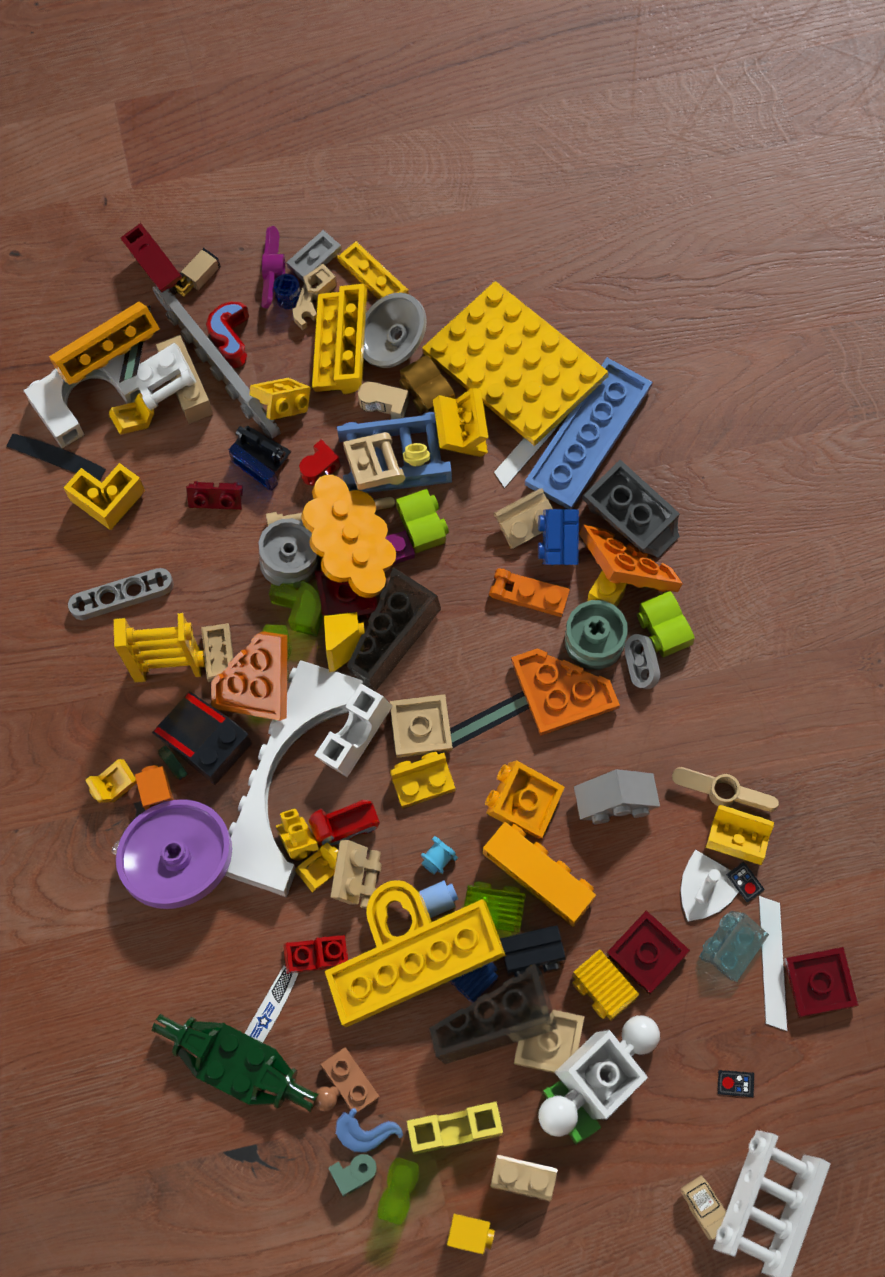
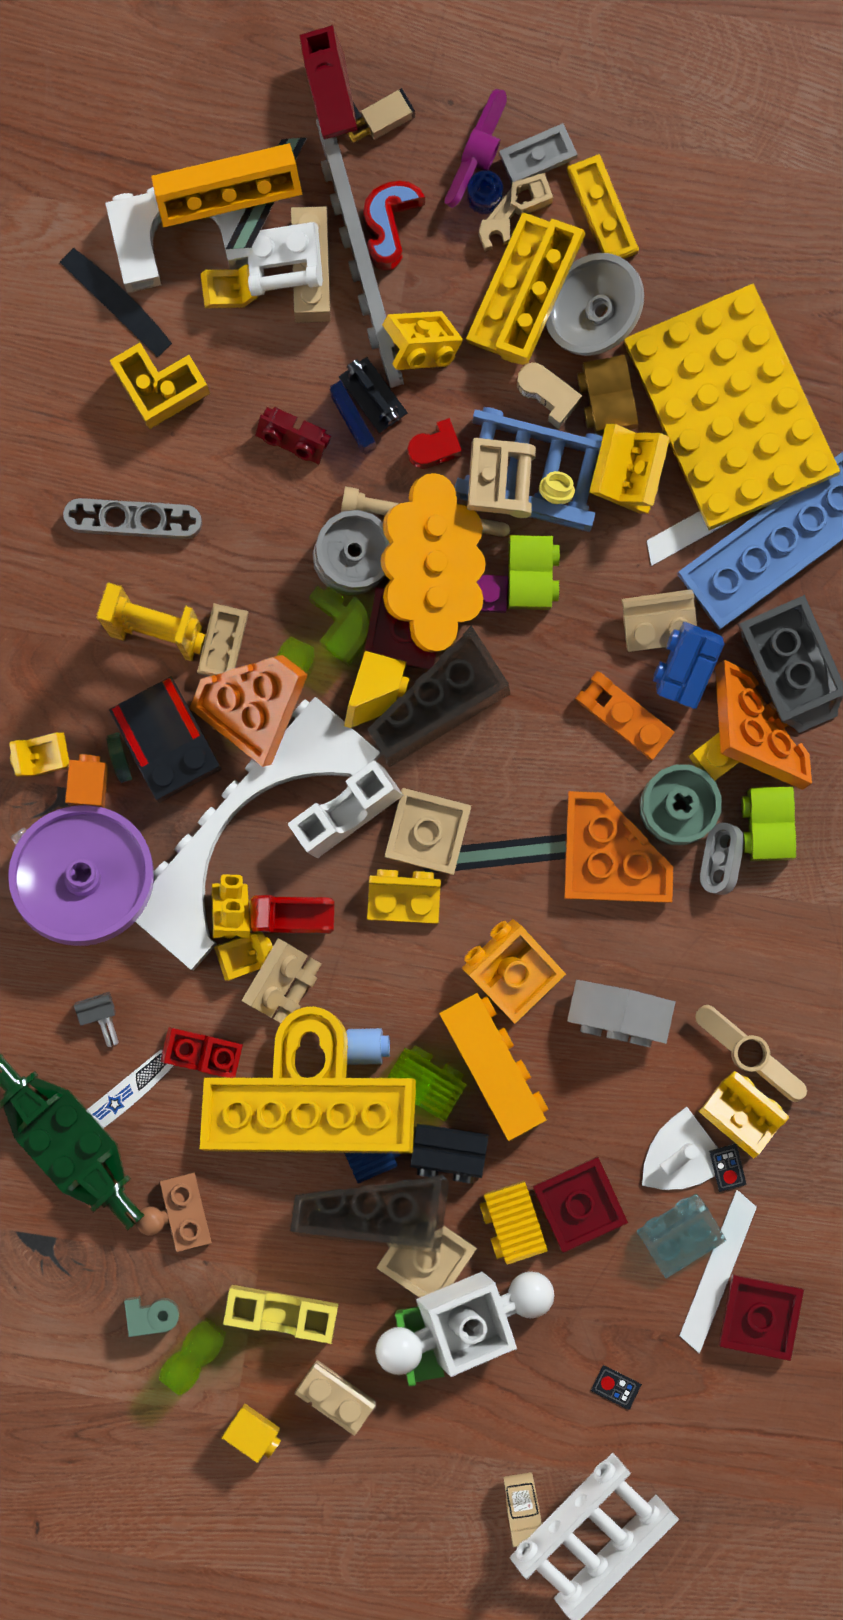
camera: 15 degrees right, 15 degrees up
medium blue piece [335,1108,403,1153] -> none
medium azure brick [421,836,458,874] -> none
none -> dark grey piece [74,992,119,1047]

